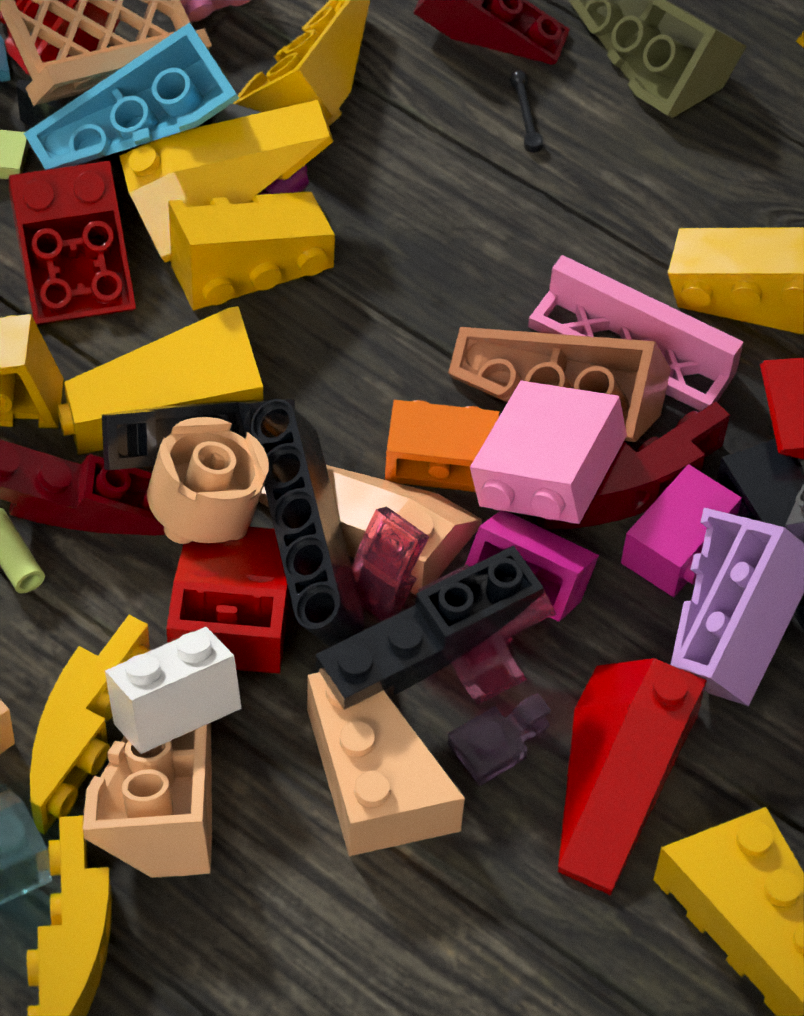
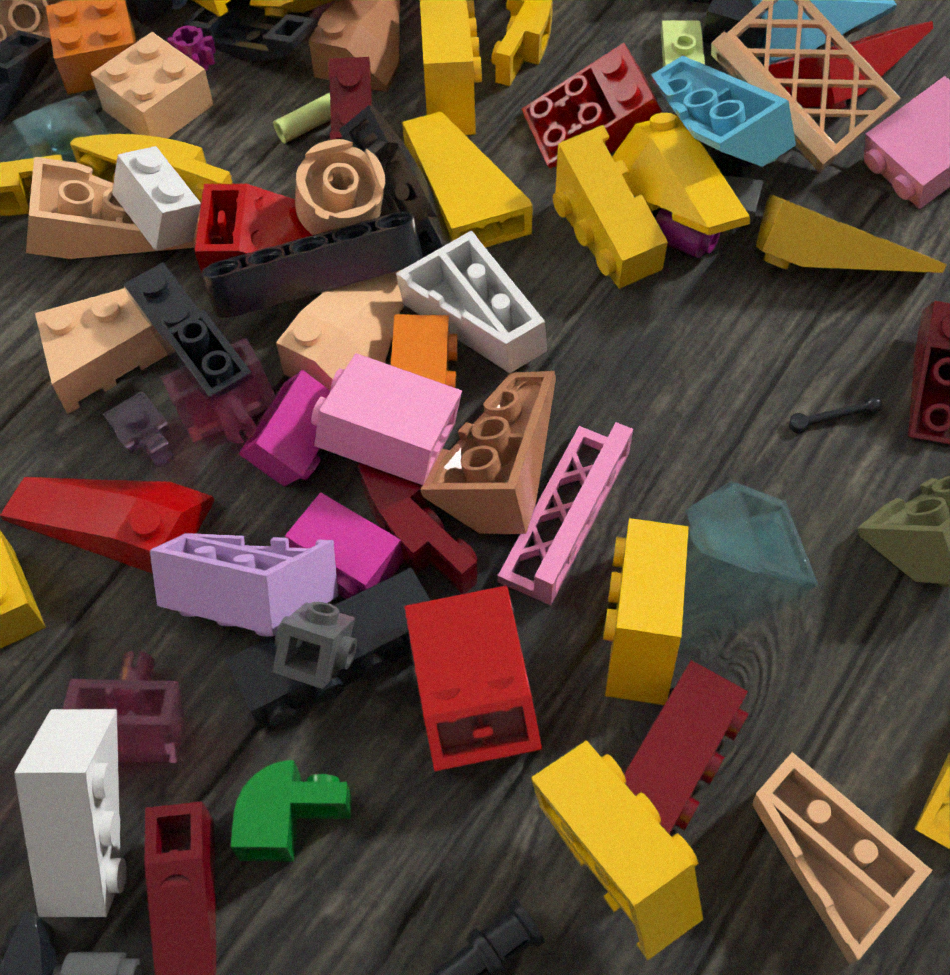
camera: 90 degrees right, 5 degrees up
clear pink slope [352,506,430,621] -> none
none -> white wedge [396,231,547,373]
none -> clear light blue slope [686,481,818,590]

